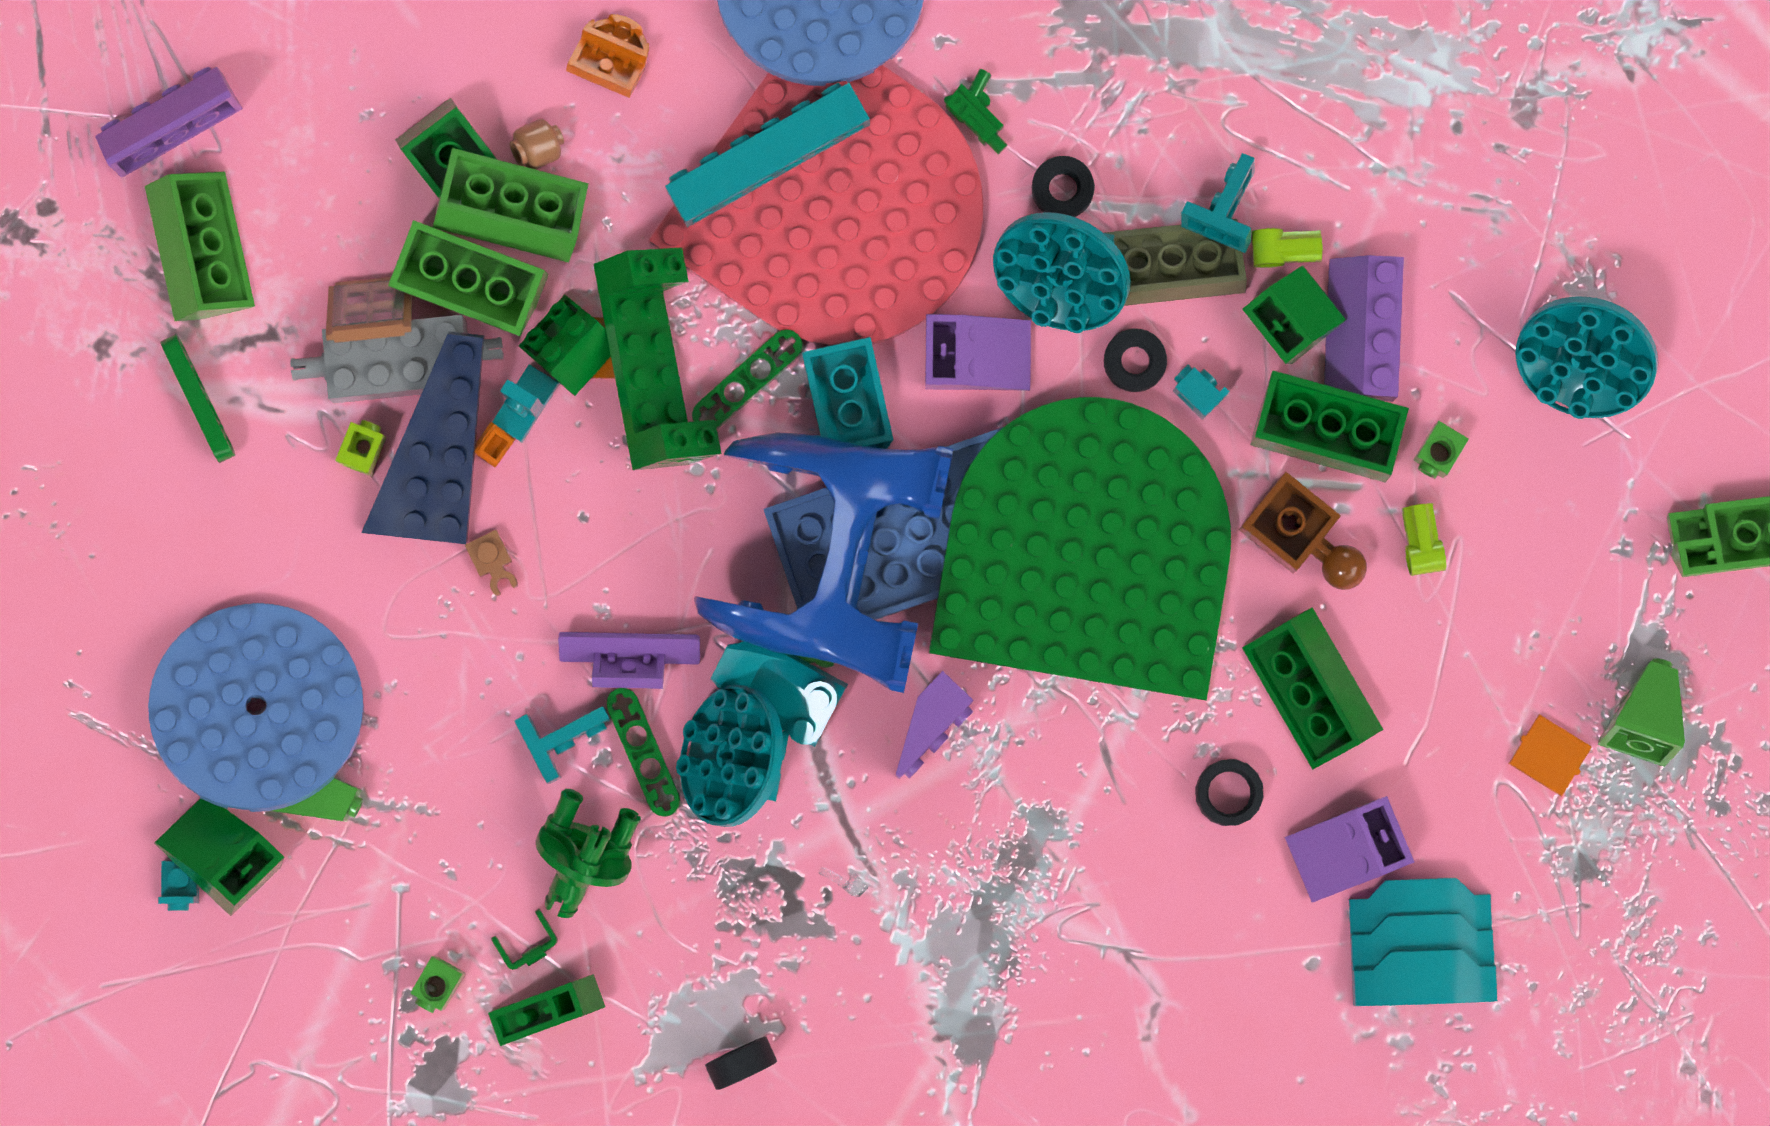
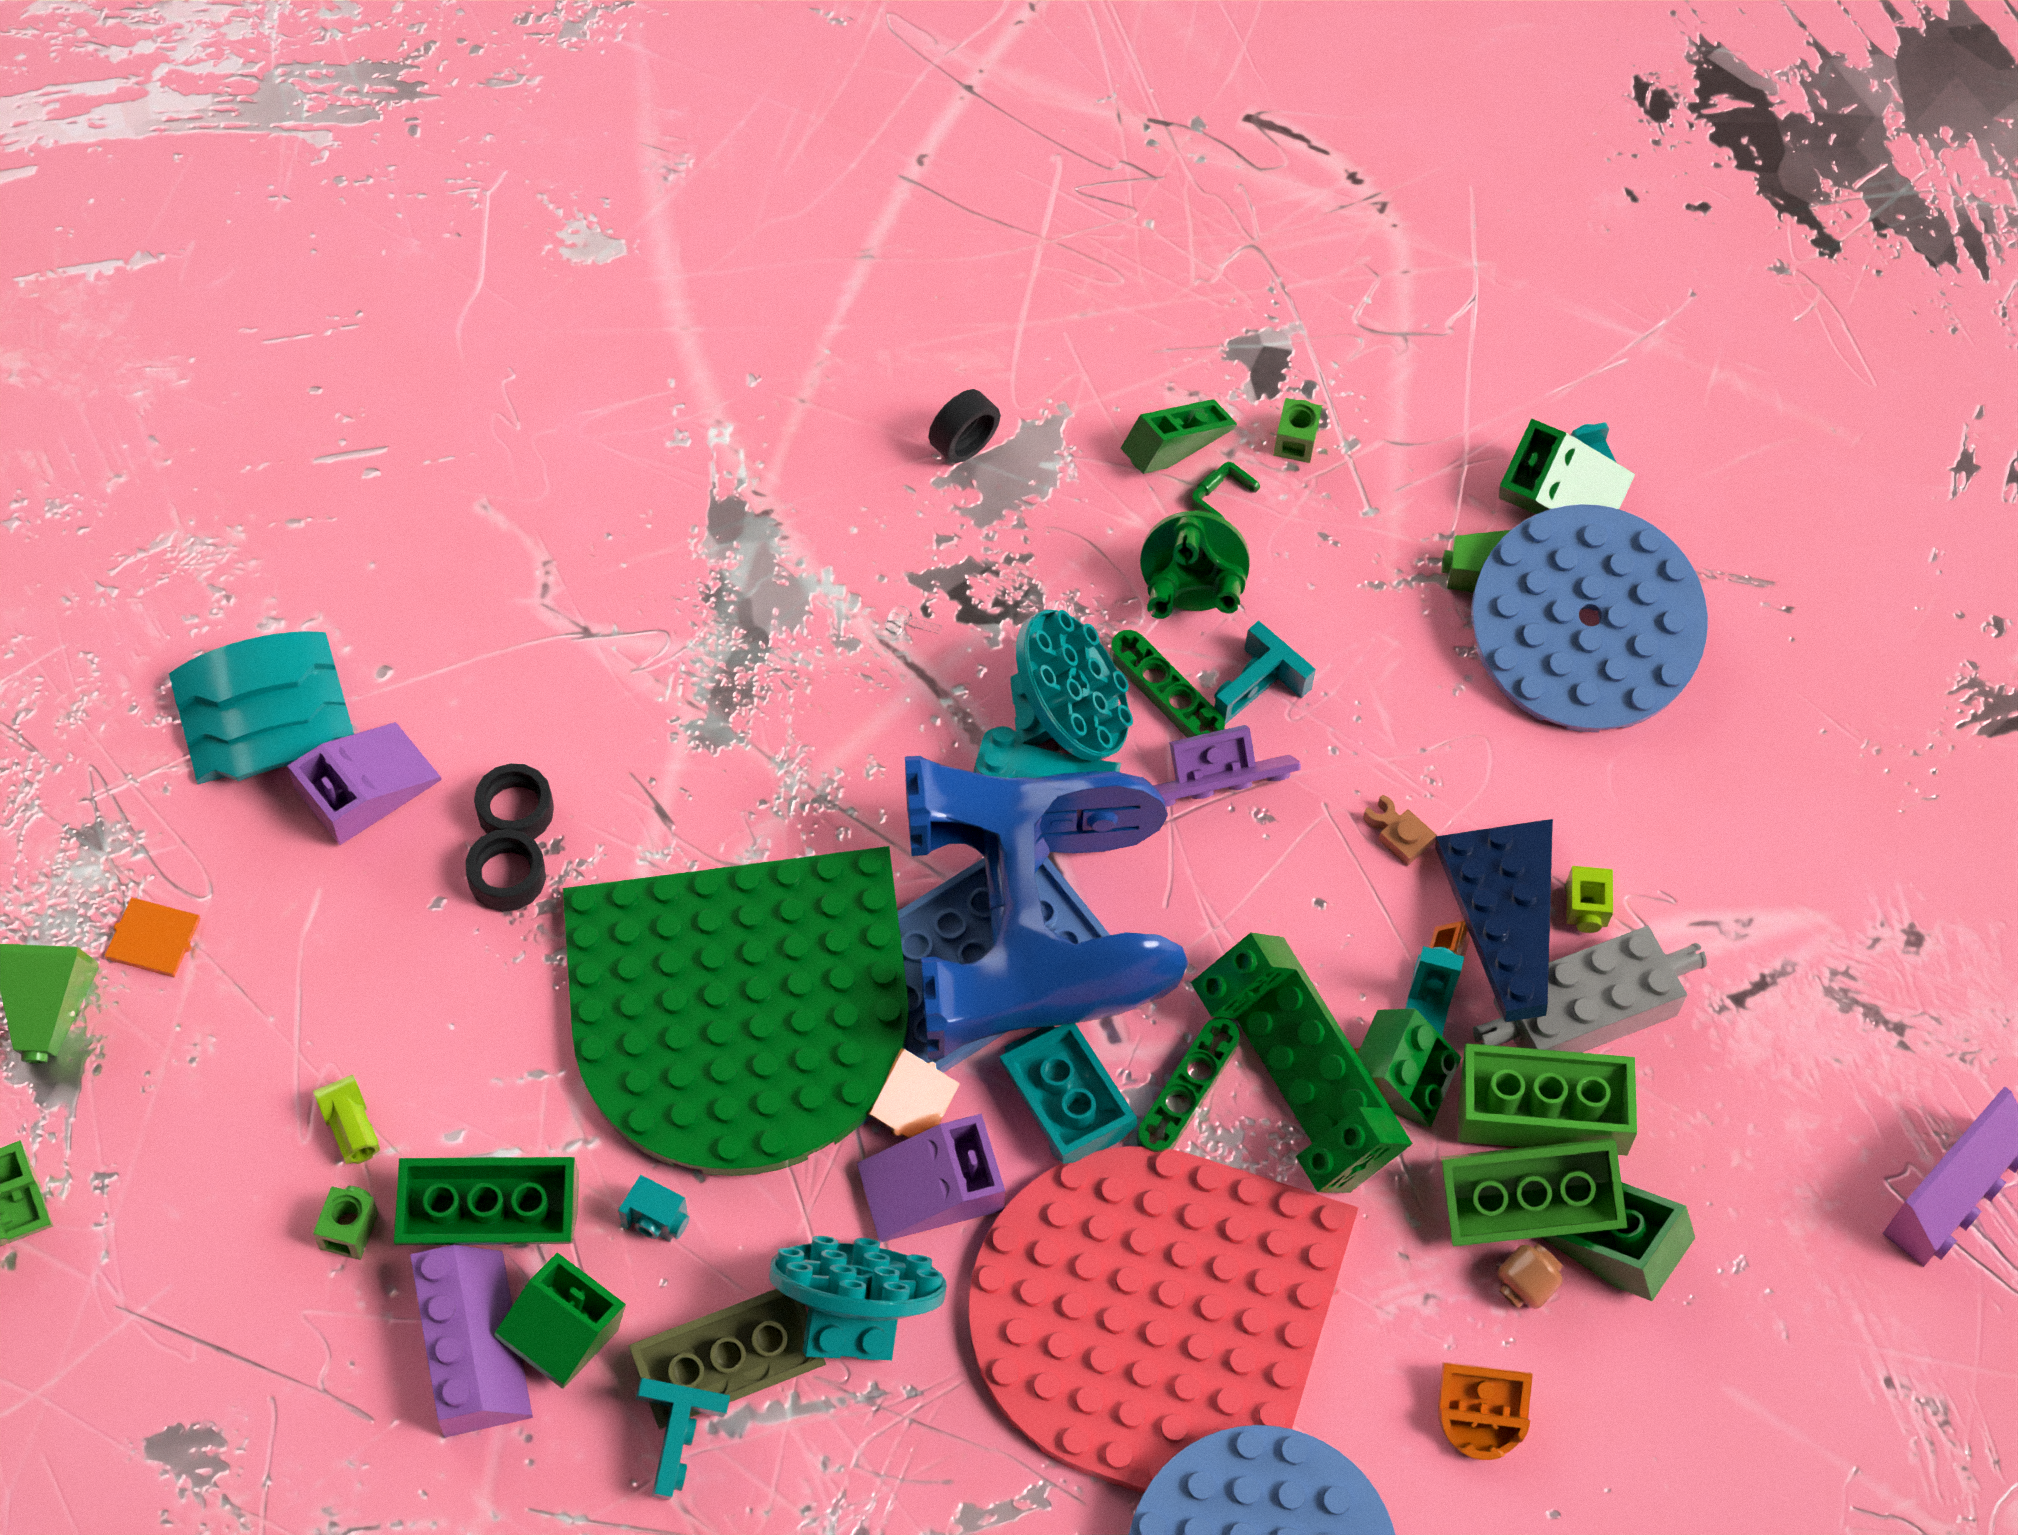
camera: 160 degrees right, 25 degrees down
bright green slope [145,172,255,321] -> none
green beam [160,334,236,463] -> none
piece [326,277,413,343] -> none
teal brick [665,83,870,228] -> none
medium lavender slope [896,671,974,779] -> none
green piece [944,69,1008,155] -> none
black tyre [1031,156,1095,217] -> none
black tyre [1104,329,1167,392] -> none
dark orange brick [1238,472,1367,590] -> none
green slope [1242,607,1384,770] -> none
lime piece [1252,228,1323,268] -> none
teal bracket [1515,296,1658,419] -> none
none -> black tyre [465,829,546,912]
none -> piece [867,1049,960,1139]

